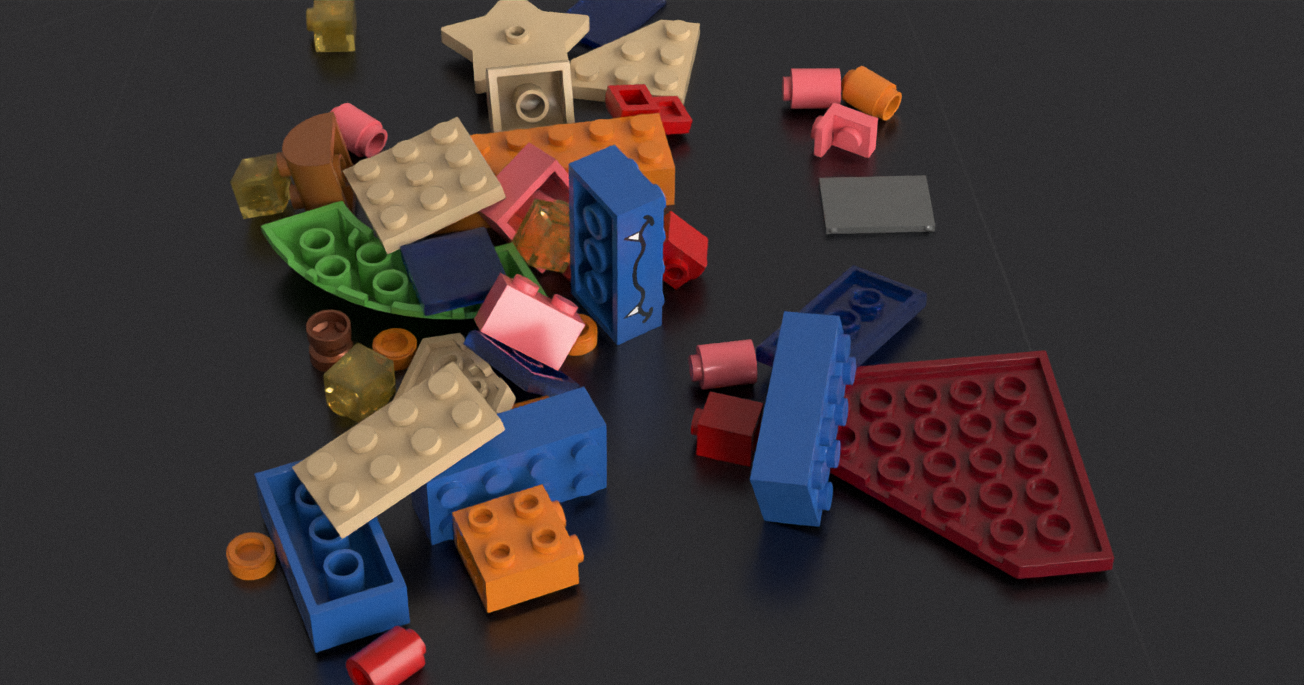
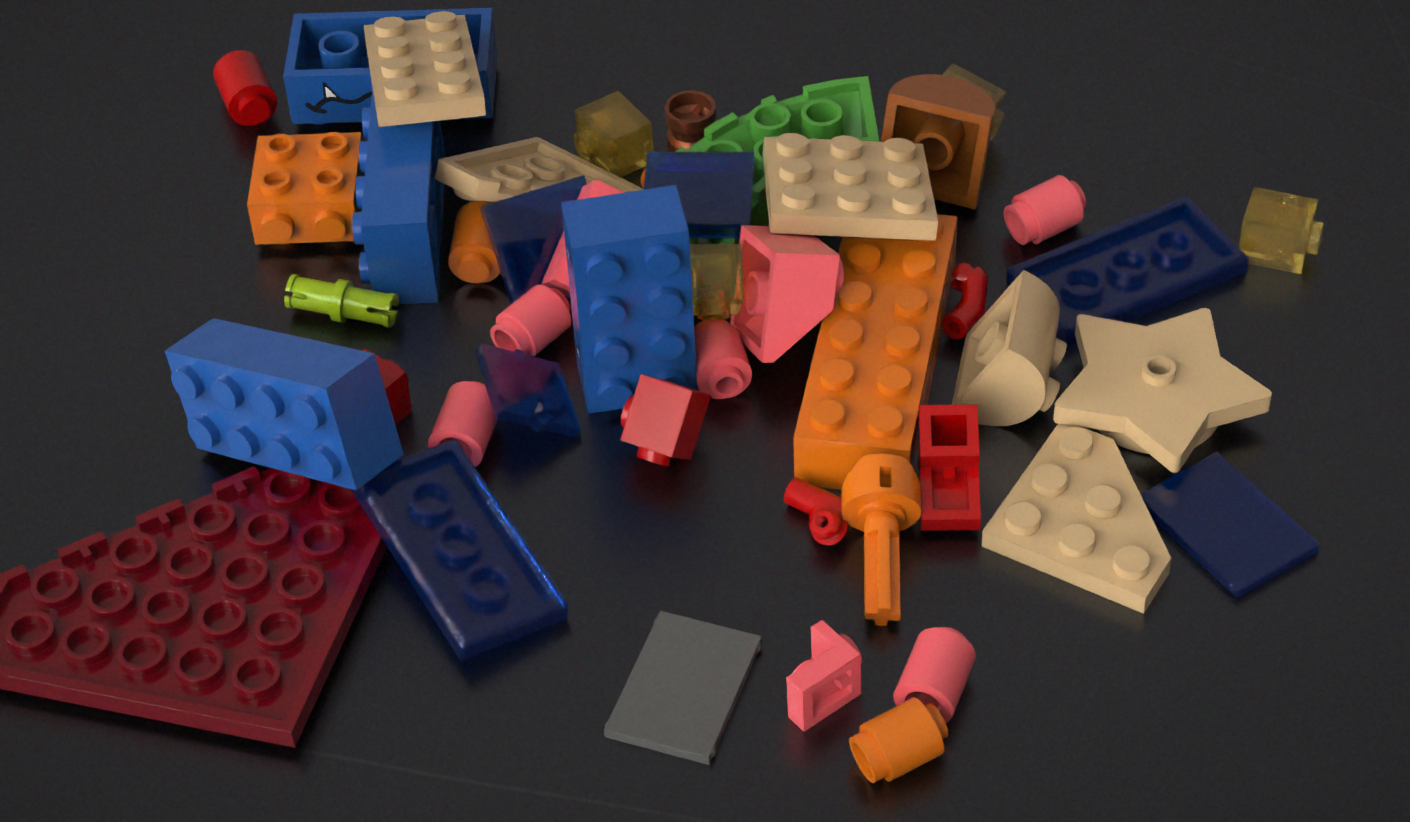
camera: 115 degrees right, 0 degrees up
none -> lime pin [284,274,399,328]
none -> clear blue piece [475,343,581,438]
none -> coral brick [490,284,572,362]
none -> red arm [784,477,849,545]
none -> orange piece [841,453,921,626]
none -> clear blue tile [1006,196,1249,347]

